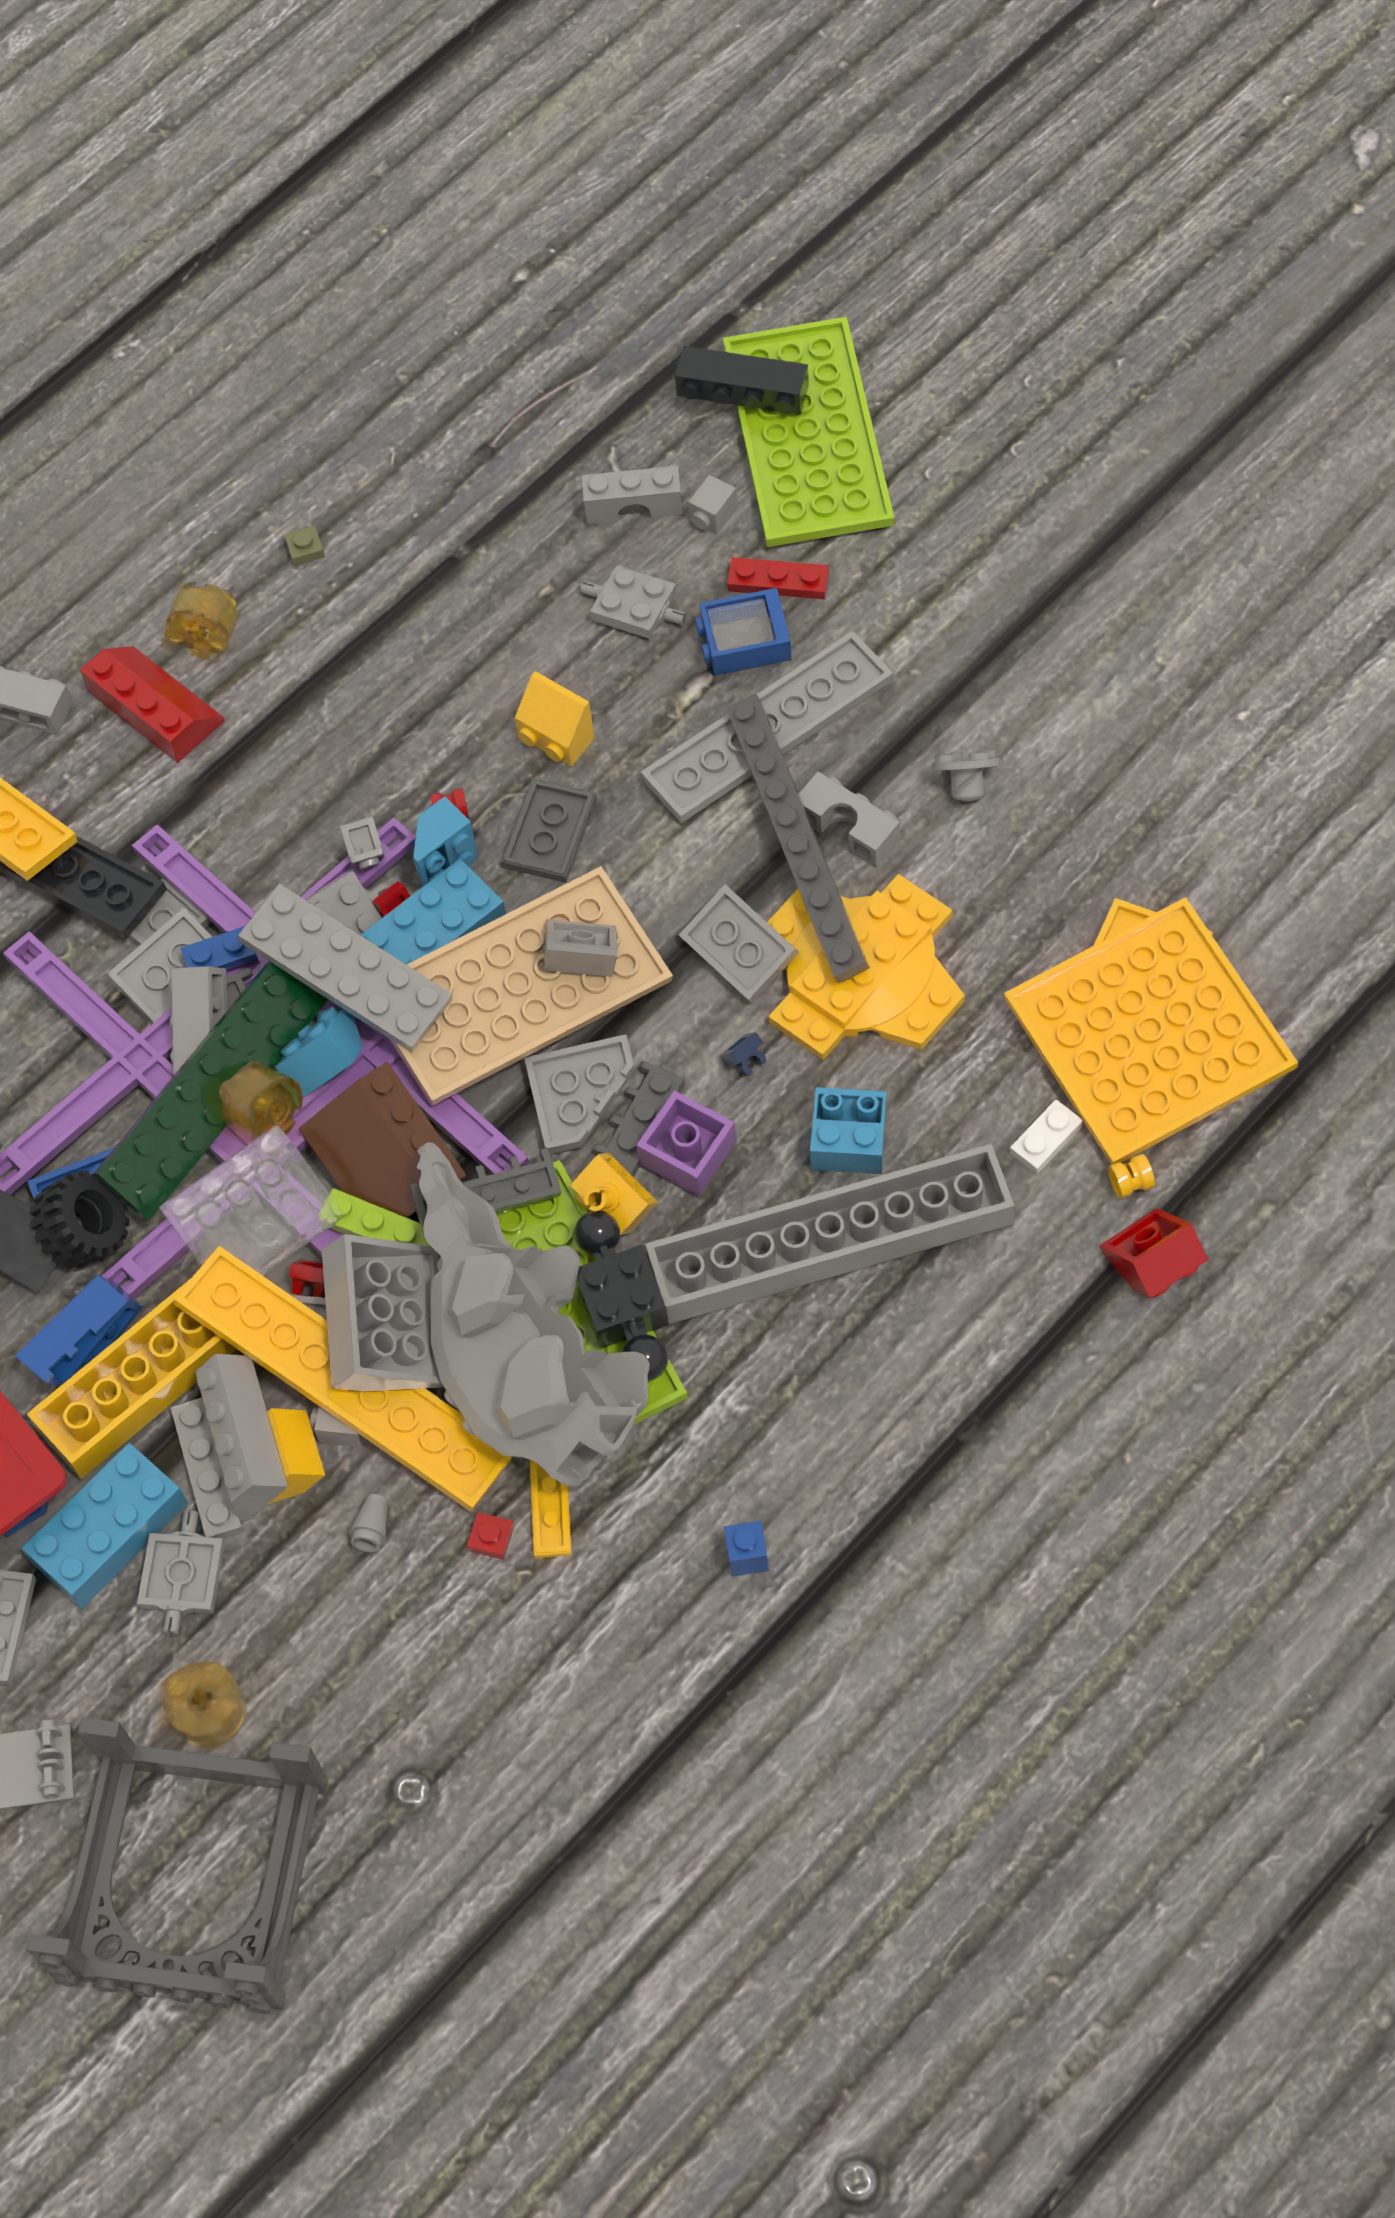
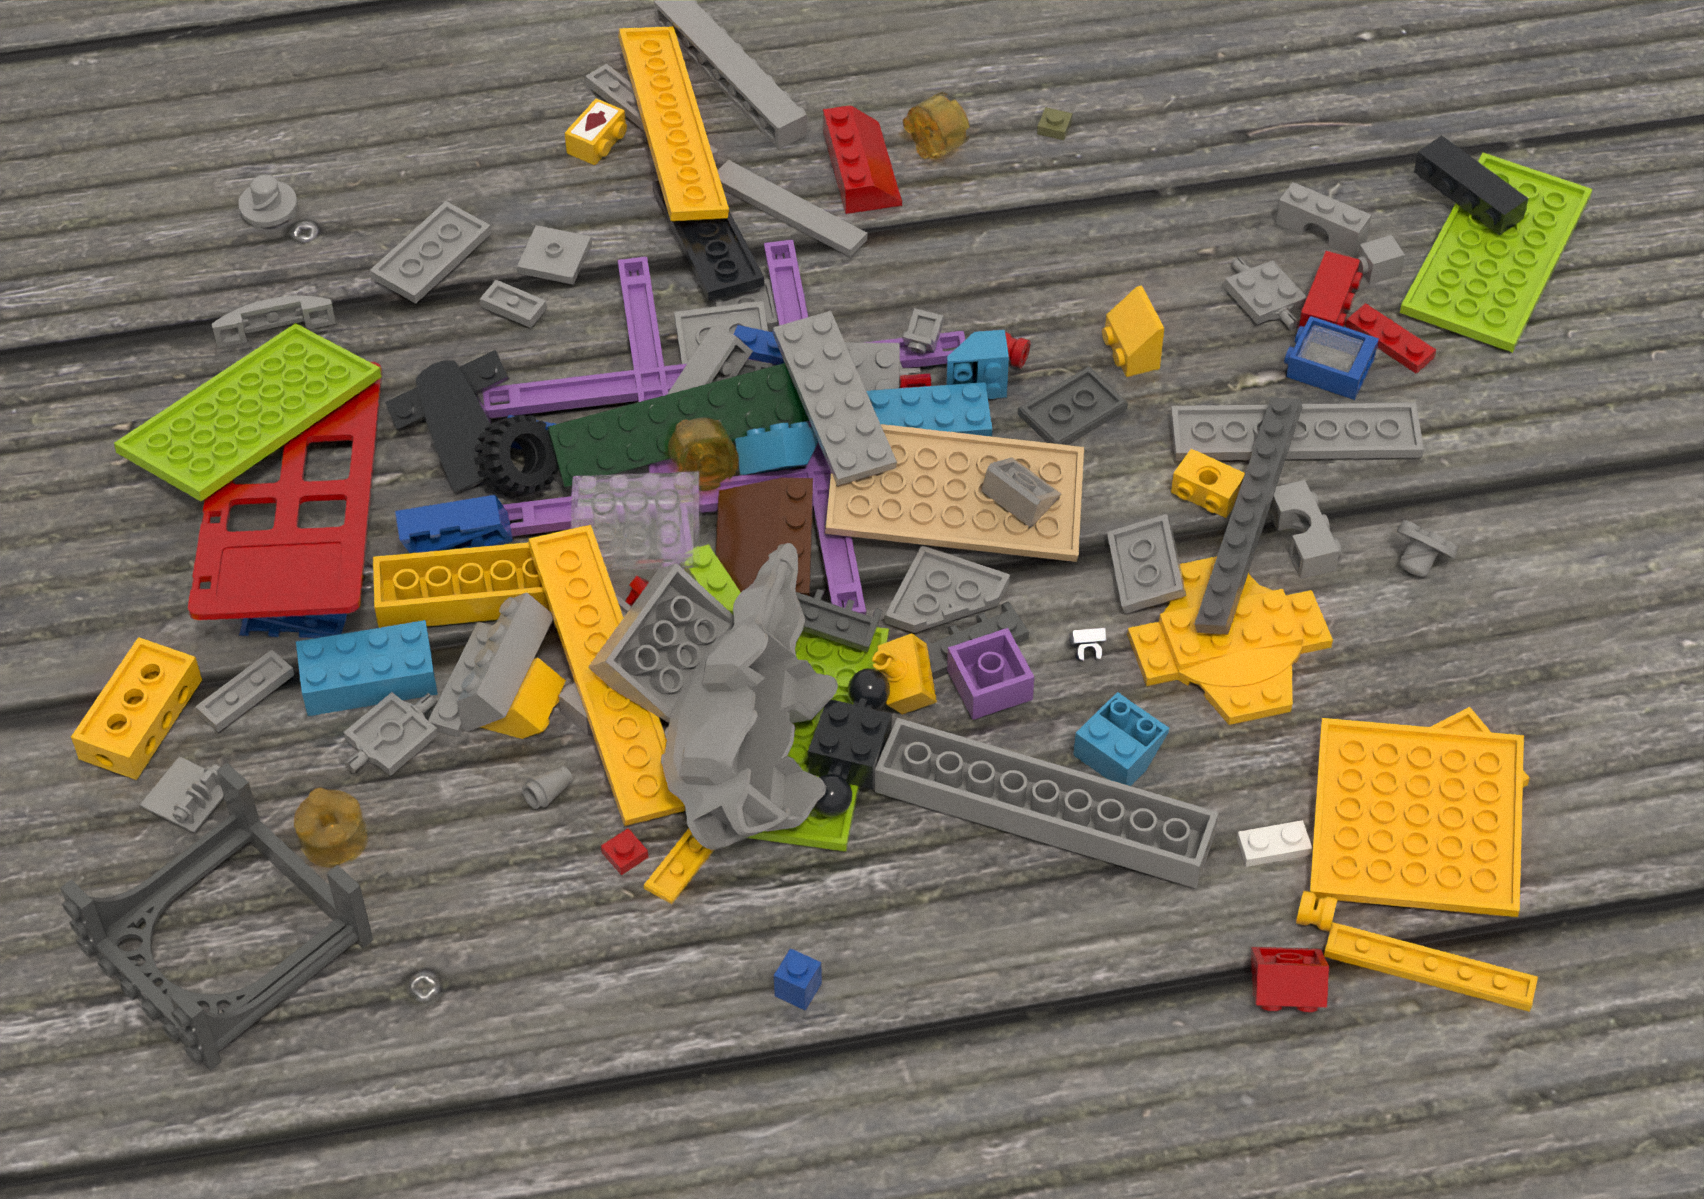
camera: 30 degrees right, 10 degrees down
none -> light grey tile [717,160,867,257]
none -> yellow brick [1171,449,1245,518]
none -> red brick [1298,251,1363,329]
none -> yellow tile [1324,922,1538,1012]

